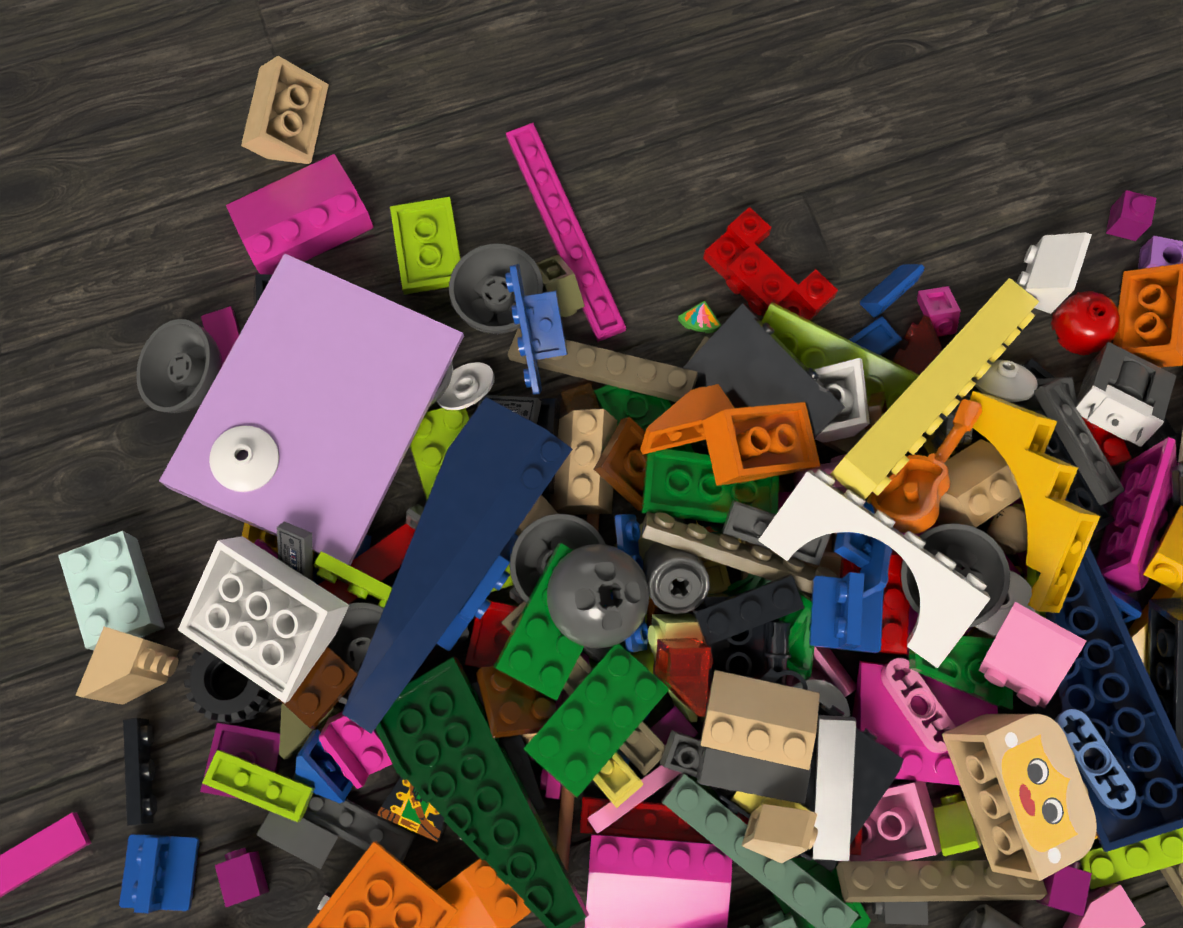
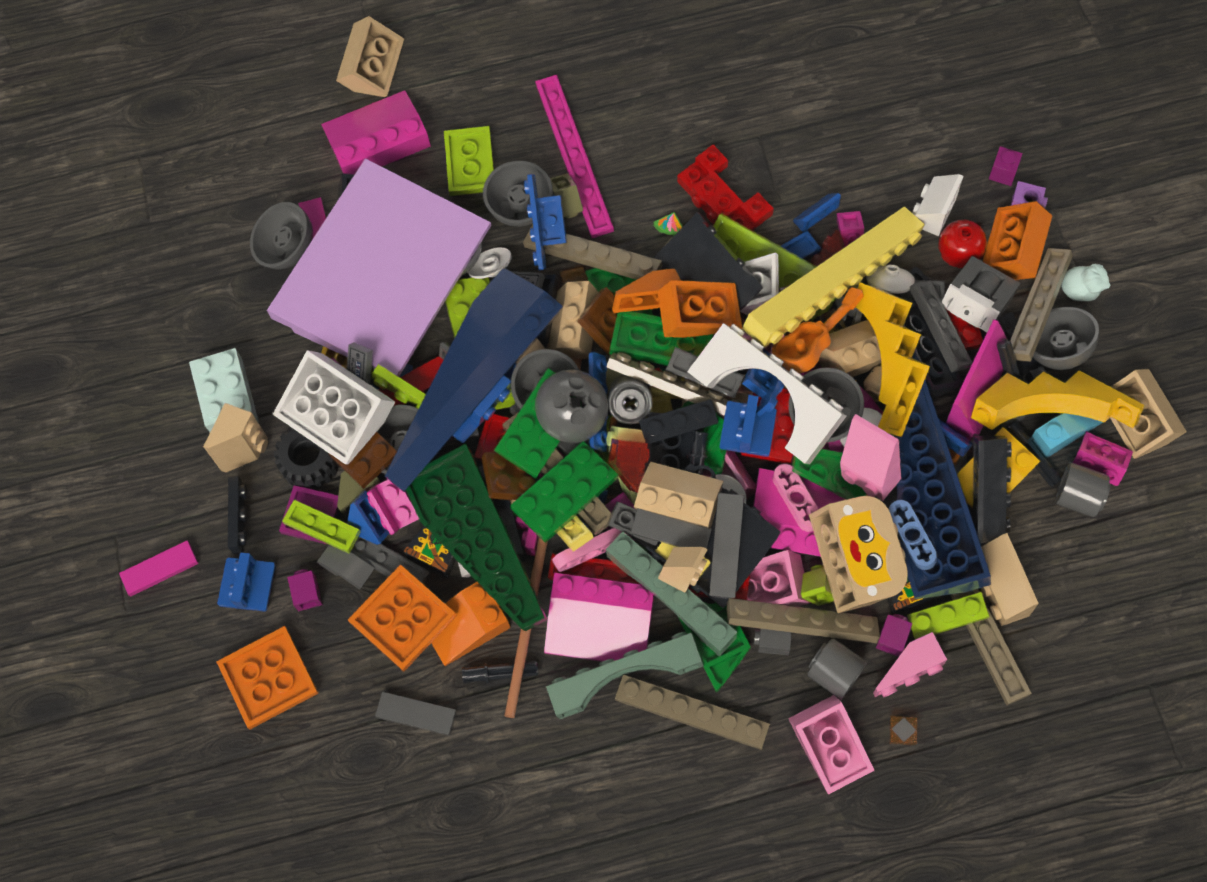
camera: 10 degrees right, 5 degrees down
white dish [209,426,279,492] -> none

